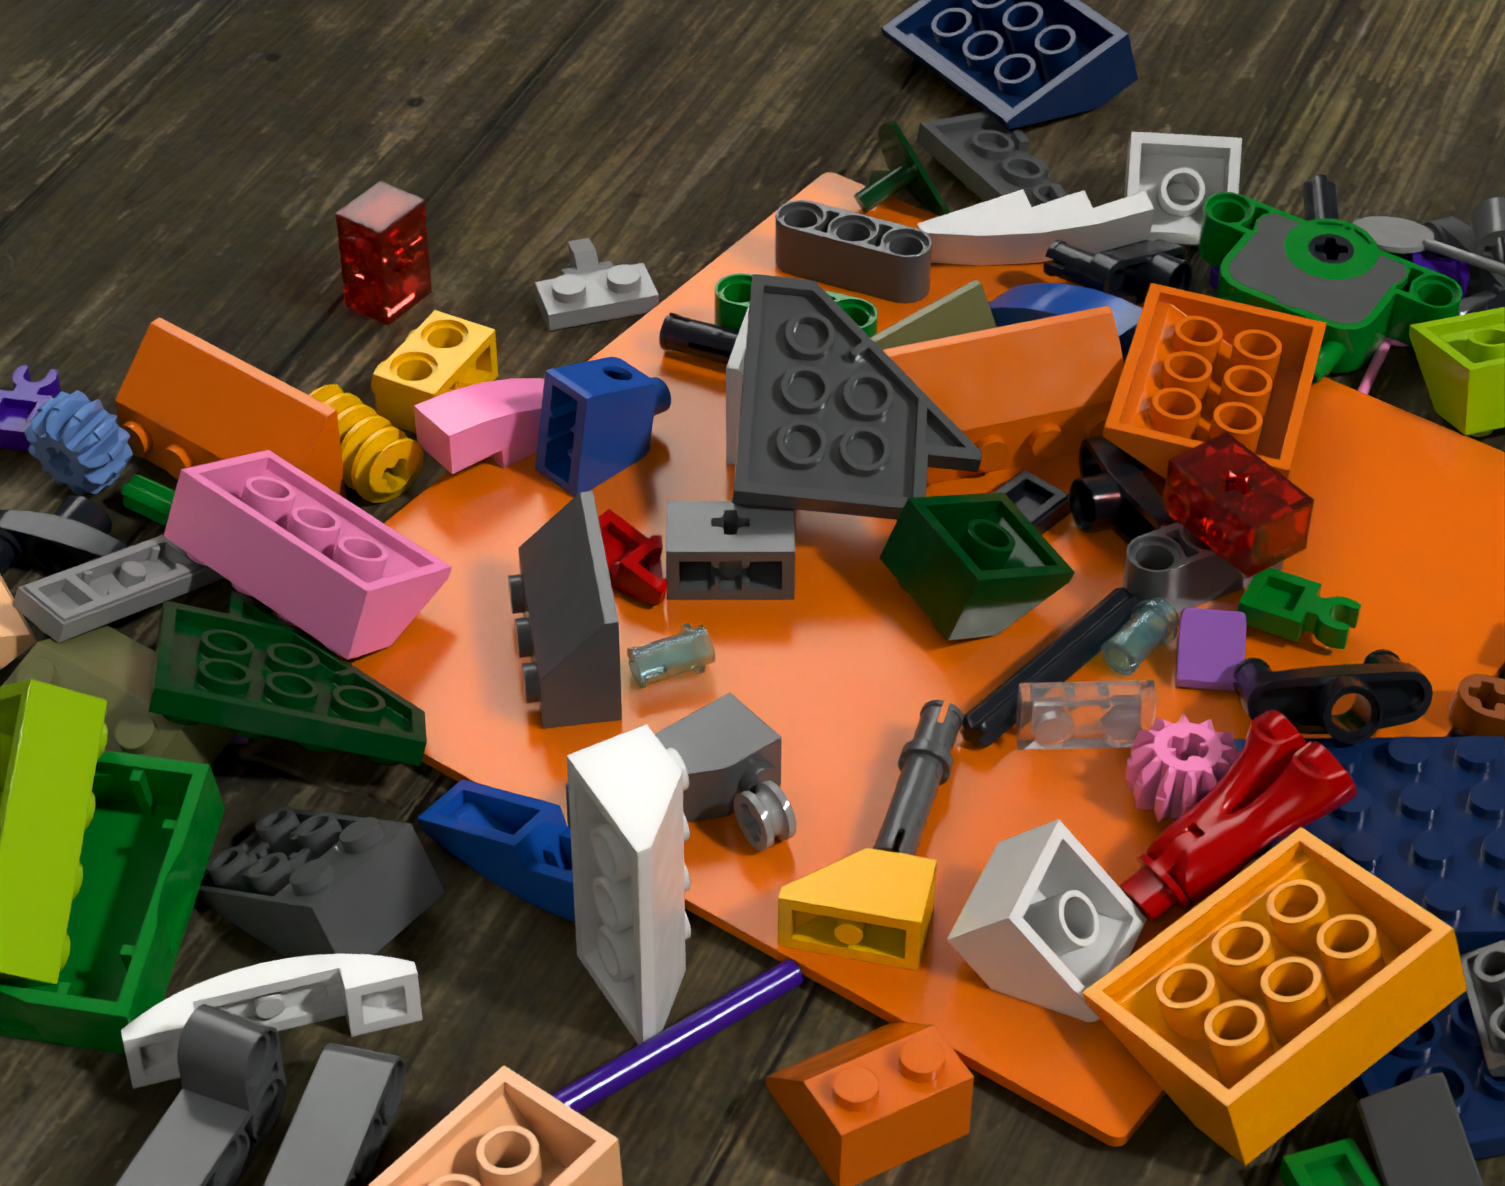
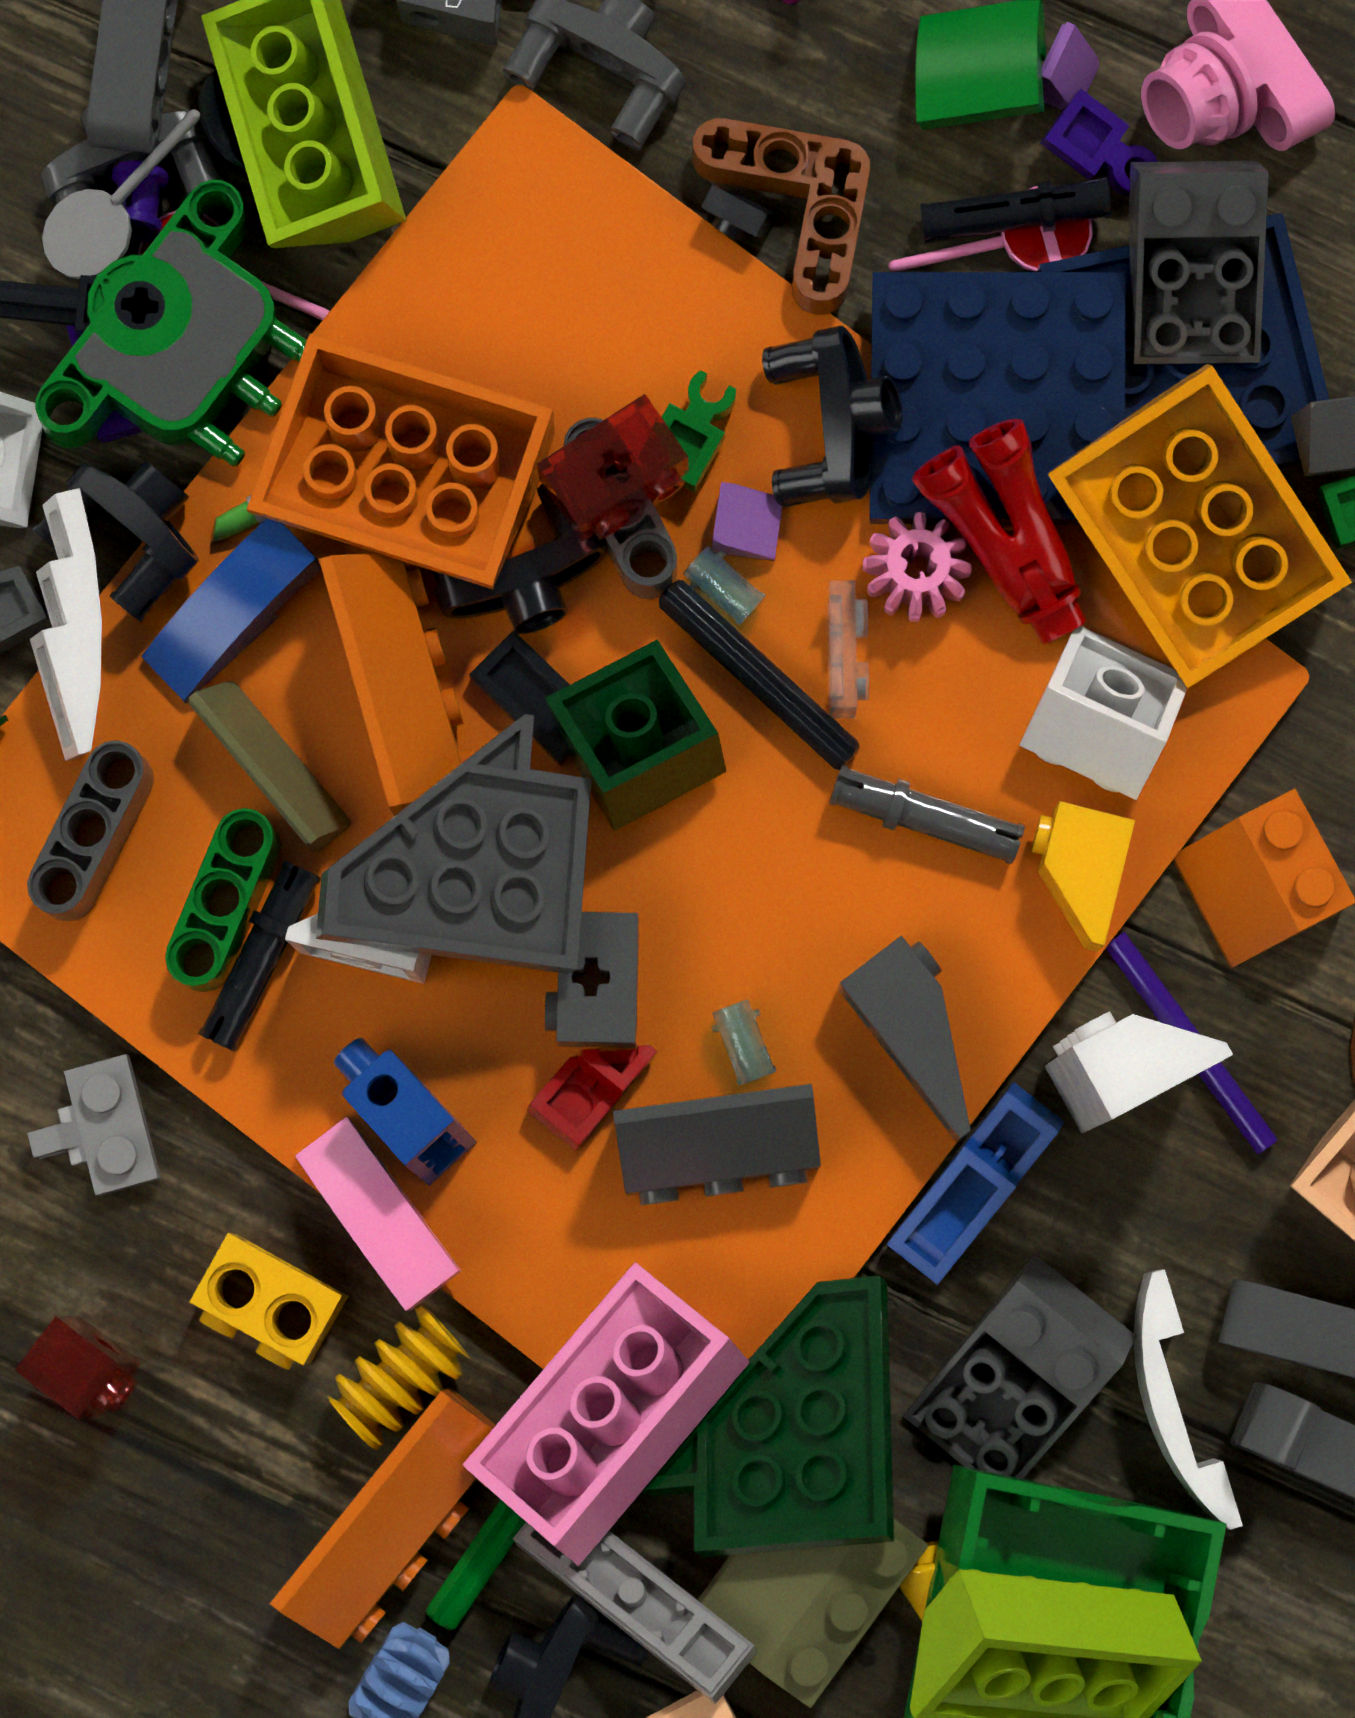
camera: 85 degrees left, 40 degrees up
light grey bush [733,780,796,851] -> none

